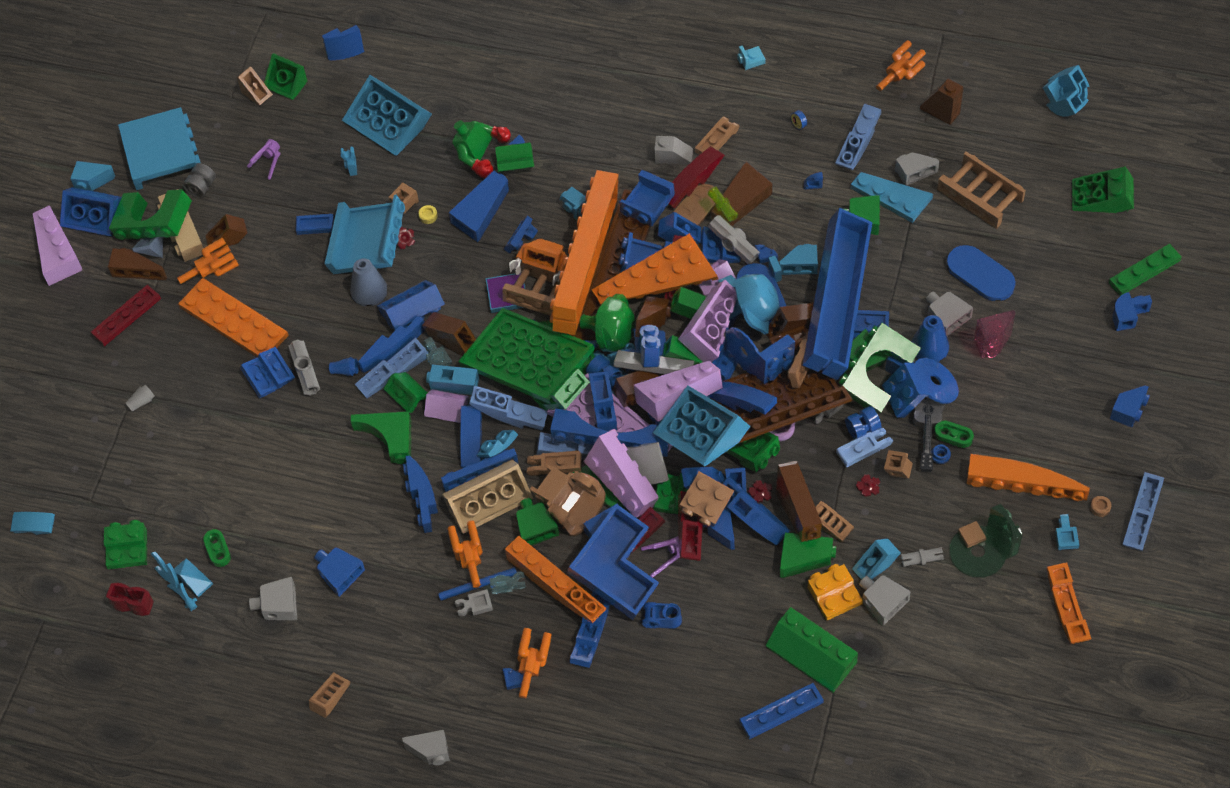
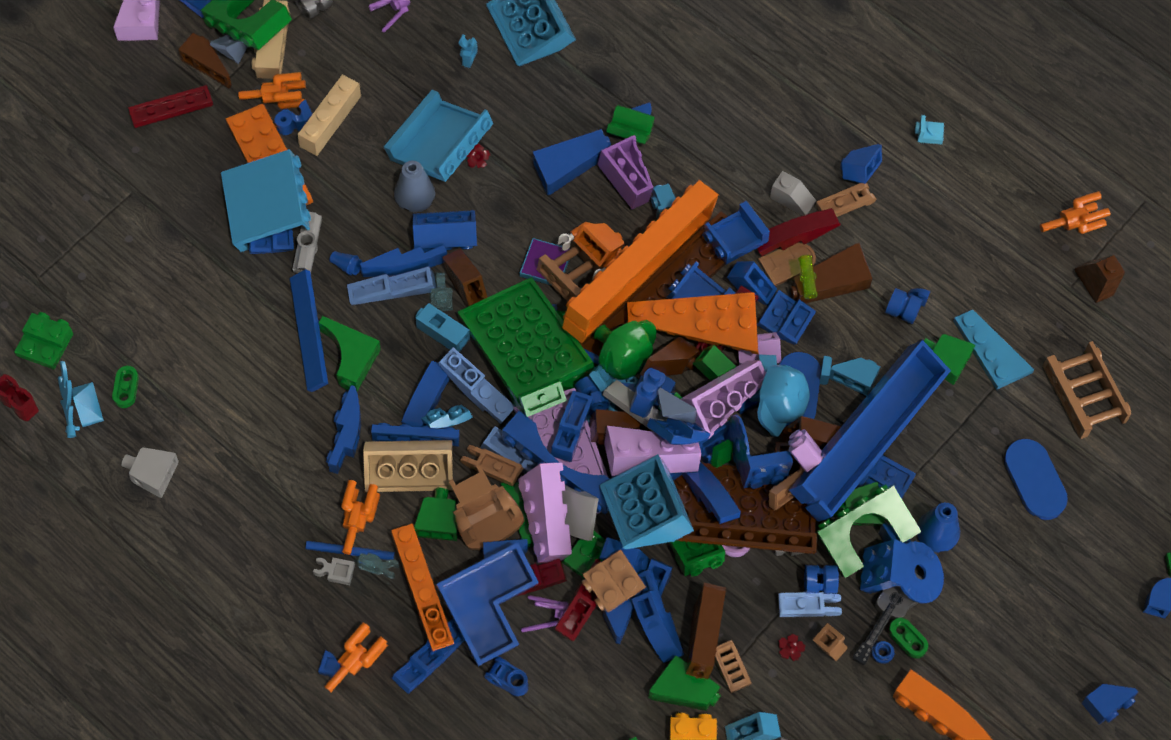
camera: 20 degrees right, 5 degrees up
light grey cone [125,384,155,412] -> none
reddish brown slope [205,214,247,249] -> none
blue tile [296,214,334,235] -> none
medium nougat slope [309,672,350,718] -> none
blue torso [315,548,365,597] -> none
green panel [384,372,428,413] -> none
medium nougat brick [389,183,419,214] -> none
light grey slope [402,730,450,765] -> none
light yellow tile [419,205,438,224] -> none
lavender panel [424,389,469,423] -> none
green torso [453,120,511,179] -> none
blue hinge [504,216,538,253] -> none
light grey piece [708,215,760,264] -> none
dark red plant [748,480,772,503] -> none
blue tile [755,245,778,264] -> none
tile [791,110,807,130] -> none
medium blue slope [835,104,882,170] -> none
light grey slope [895,152,939,186] -> none
light grey torso [926,292,973,336] -> none
clear pink slope [974,310,1015,358] -> none
none -> dark azure panel [221,149,311,252]
none -> blue leg [274,99,312,135]
none -> blue tile [290,269,328,392]
none -> tan brick [298,75,361,156]
none -> dark azure tile [589,364,613,392]
none -> medium lavender wedge [598,135,653,210]
none -> blue slope [647,418,710,445]
none -> sand blue slope [658,387,696,423]
none -> green tile [711,439,734,468]
none -> lavender brick [788,429,822,472]
none -> blue slope [840,144,882,184]
none -> blue wheel [885,288,923,324]

